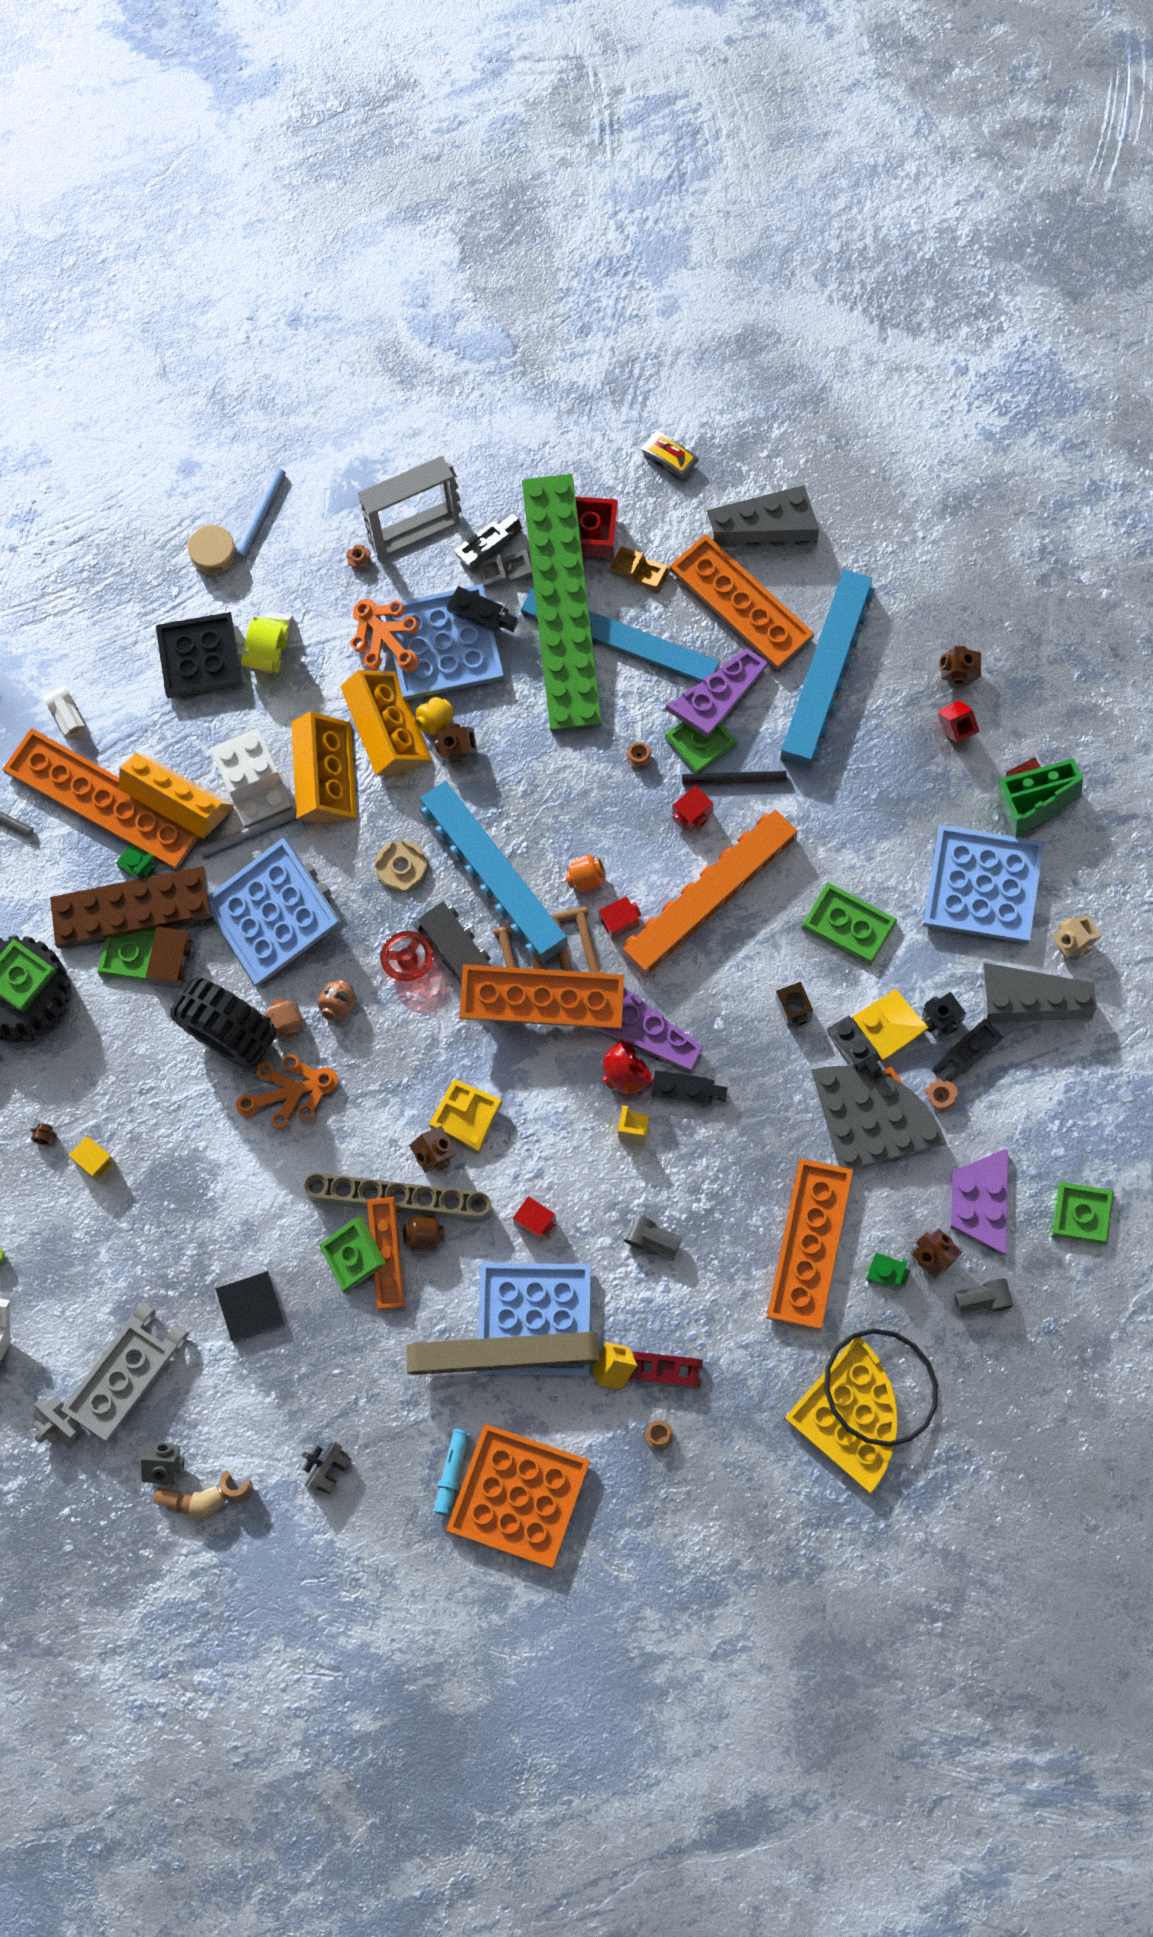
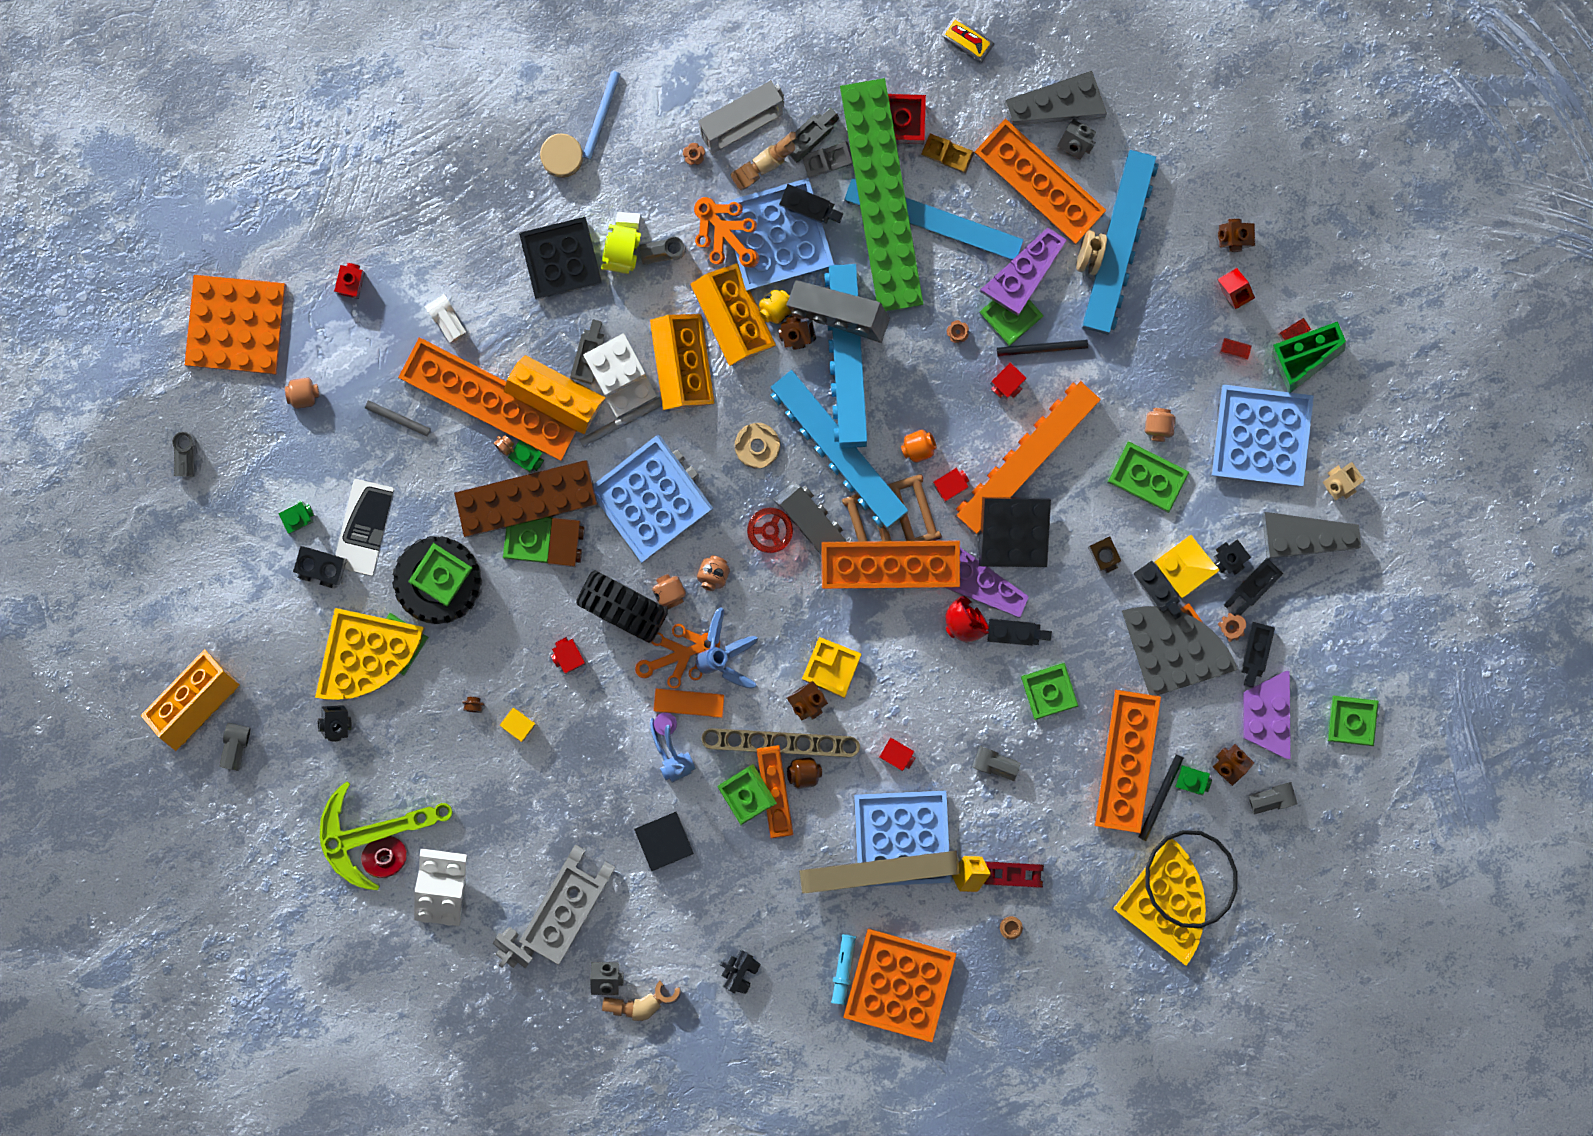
camera: 10 degrees left, 15 degrees up
yellow panel [618,1106,650,1143] -> none
none -> nougat plate [493,435,514,456]
none -> red brick [551,637,586,674]
none -> dark grey hinge [570,319,604,384]
none -> dark grey piece [639,237,686,265]
none -> medium blue plant [650,718,696,783]
none -> orange tile [654,688,724,718]
none -> medium lavender plate [654,713,677,736]
none -> medium blue plant [696,608,758,689]
none -> medium nougat piece [730,132,796,190]
none -> wedge [787,280,890,343]
none -> dark azure brick [824,264,867,449]
none -> black plate [979,497,1051,567]
none -> bright green tile [1020,663,1078,720]
none -> dark grey brick [1057,119,1096,160]
none -> tan head [1076,230,1107,276]
none -> black bar [1138,754,1184,841]
none -> nougat head [1145,408,1176,442]
none -> clear red piece [1219,338,1252,361]
none -> black hinge [1241,622,1275,688]

